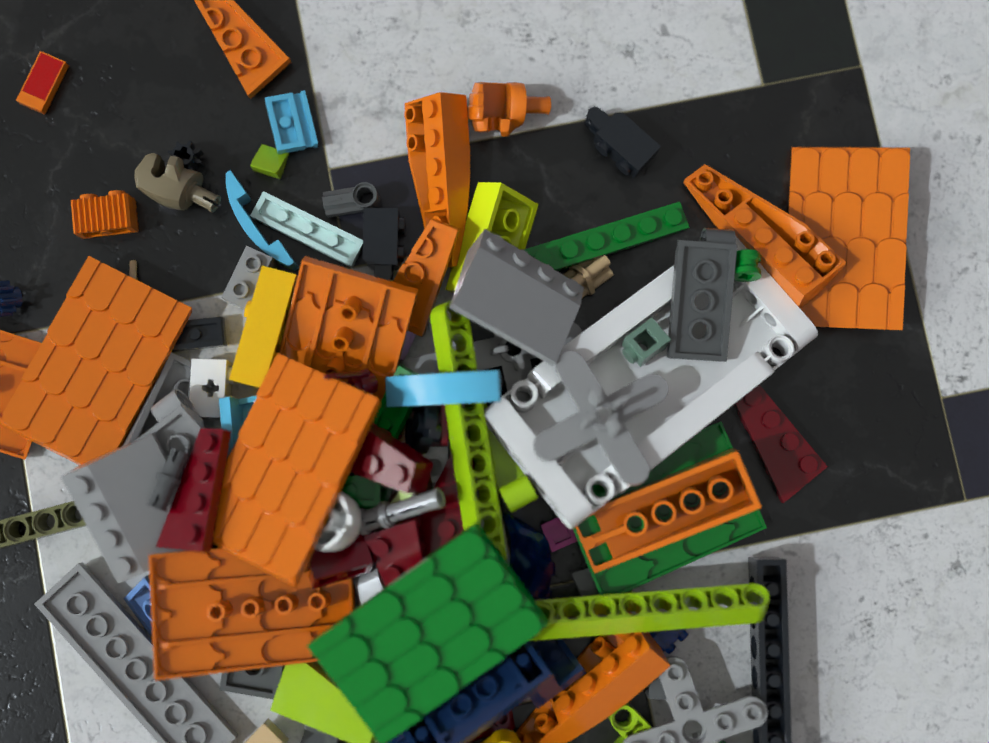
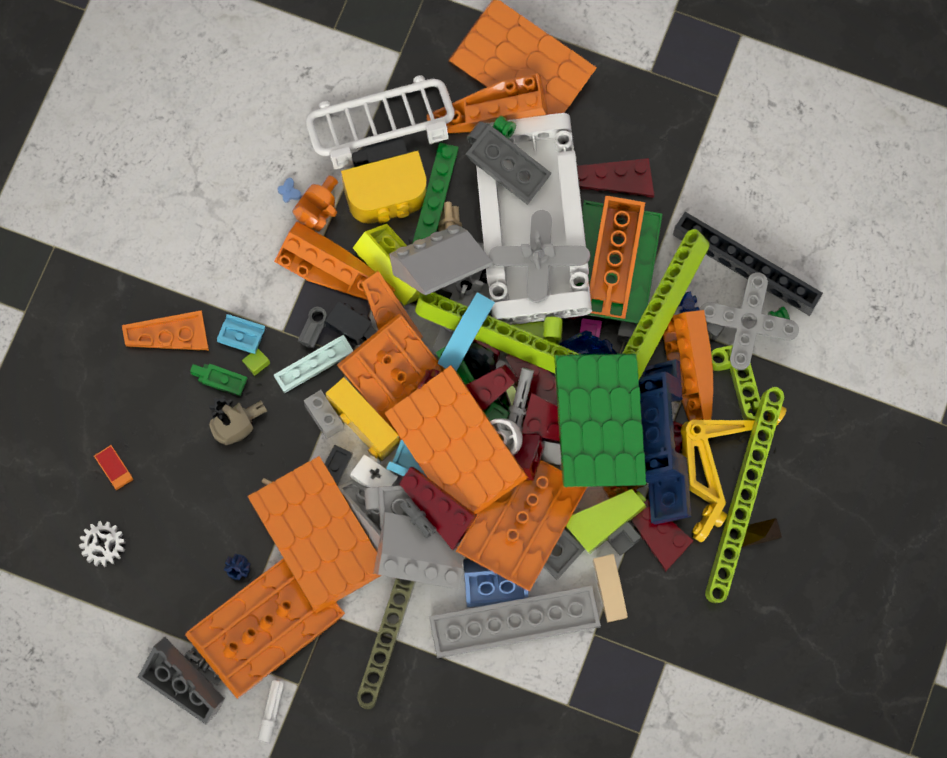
camera: 55 degrees left, 10 degrees down
orange brick [71,190,139,239] -> none
medium azure slope [226,170,299,271] -> none
sand green brick [622,317,671,367] -> none
none -> green hinge [190,363,248,397]
none -> medium blue piece [278,178,302,203]
none -> white bar [306,76,455,170]
none -> yellow brick [341,151,427,224]

